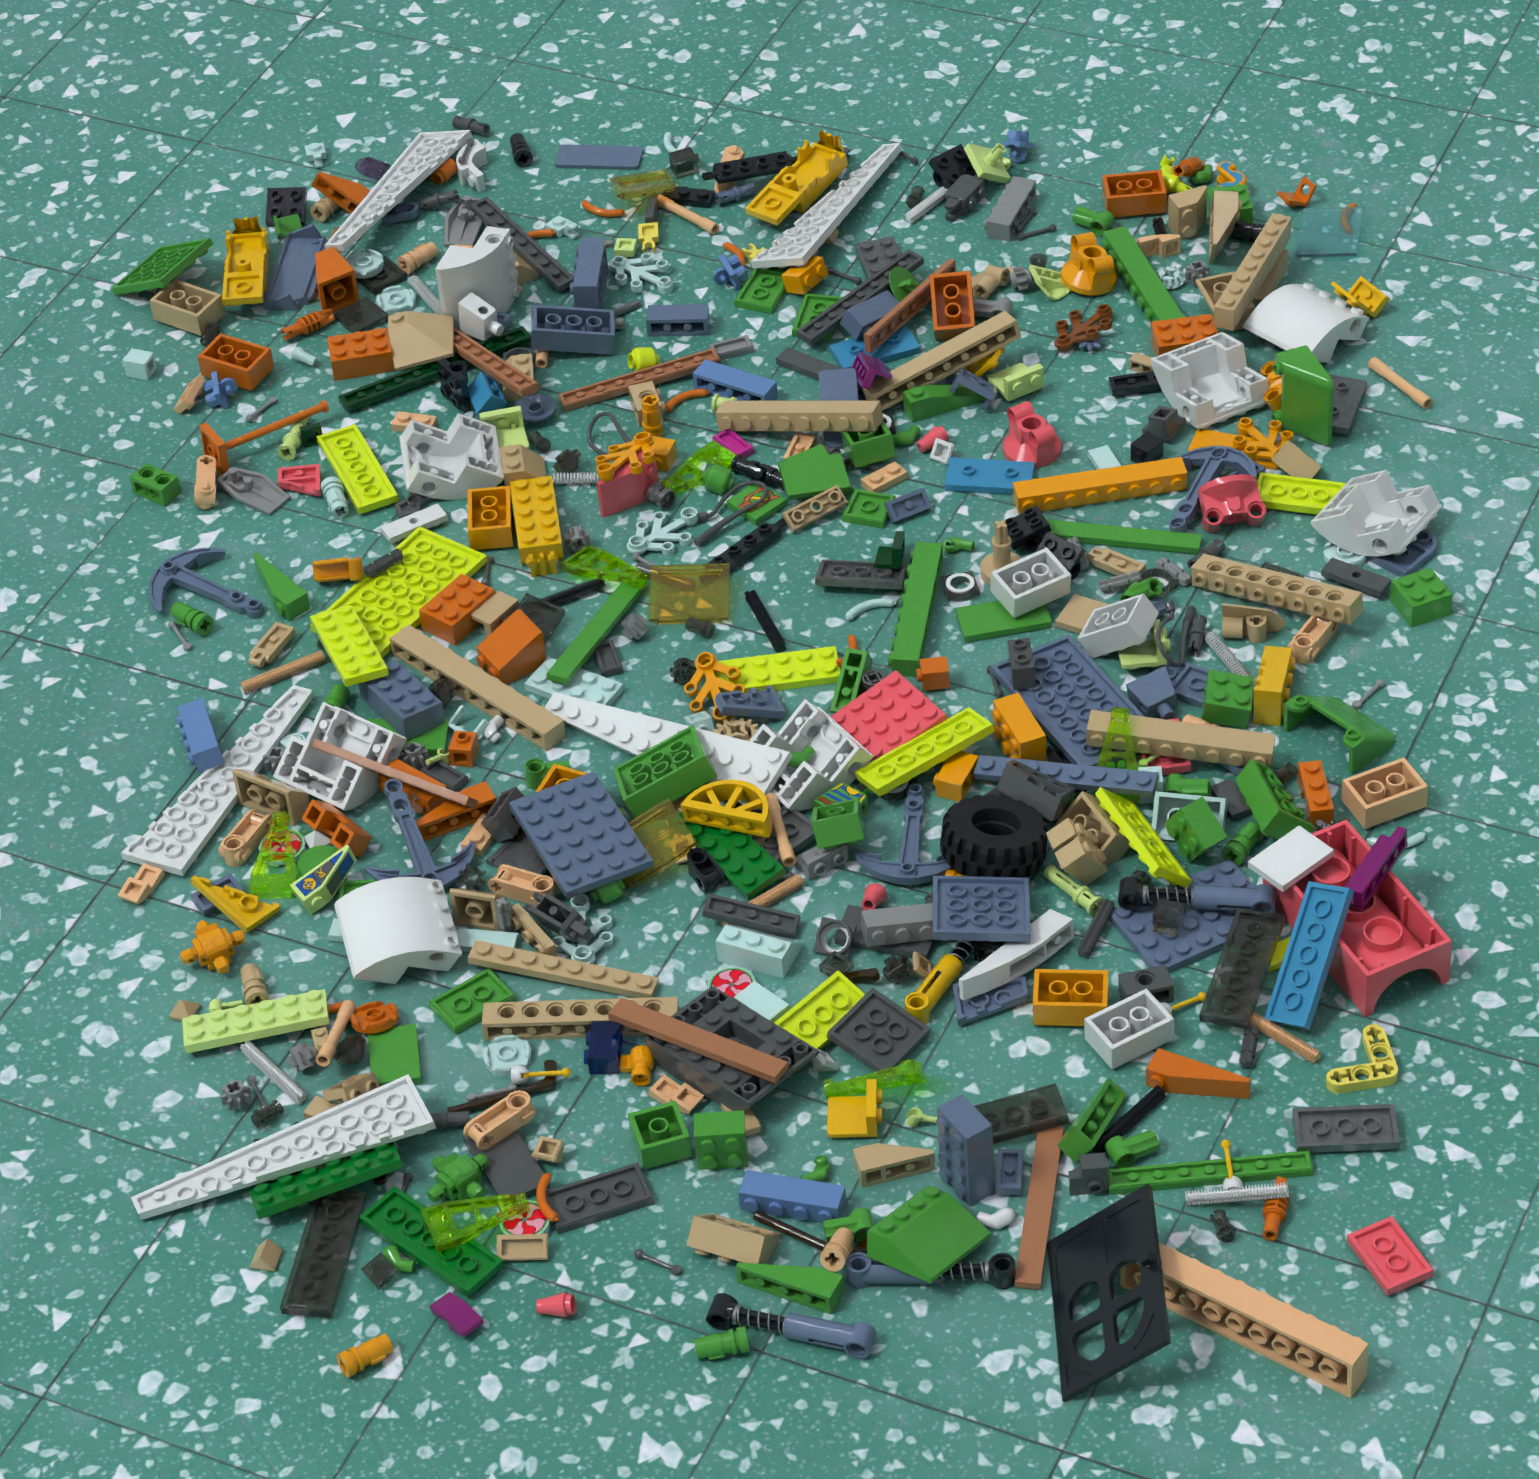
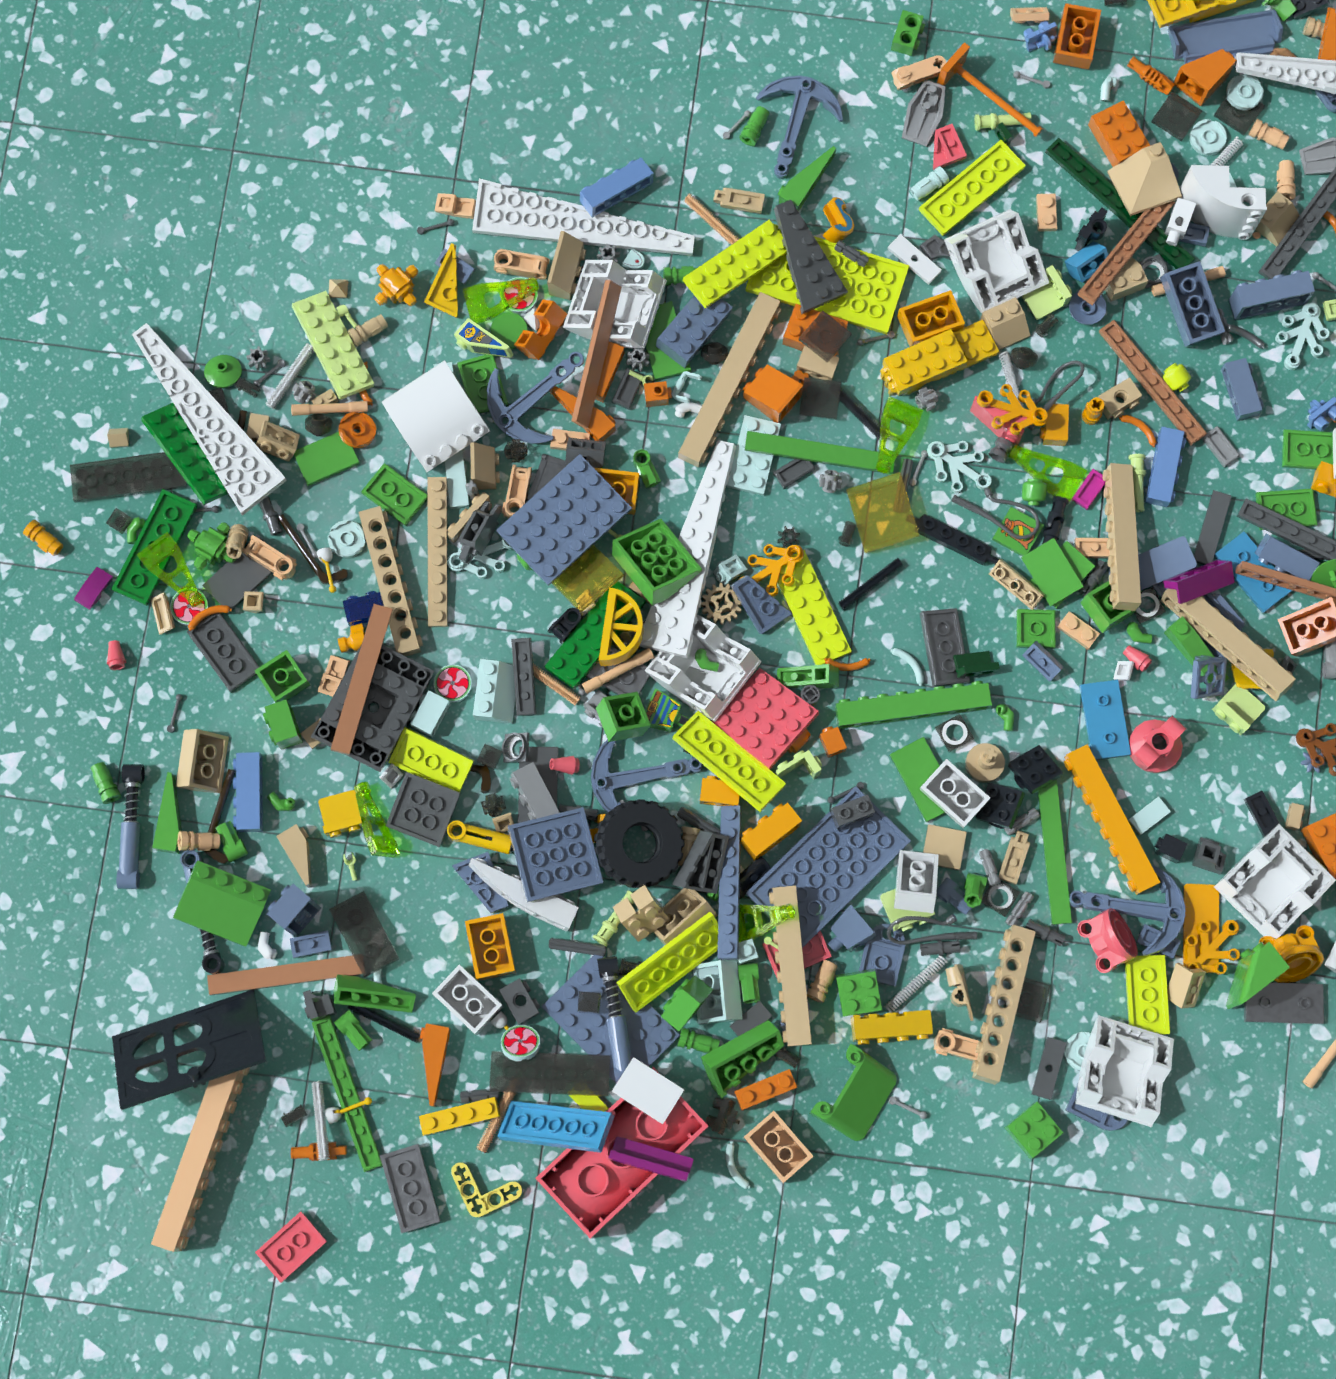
camera: 70 degrees right, 35 degrees up
none -> bright green dish [204,355,242,388]
none -> tan axle [225,524,249,559]
none -> dark grey hinge [417,219,454,235]
none -> yellow plate [419,1097,500,1136]
none -> tile [501,1025,540,1061]
none -> dark grey wing [774,199,848,315]
none -> yellowish green bracket [776,750,822,779]
none -> clear smoke tile [799,311,852,363]

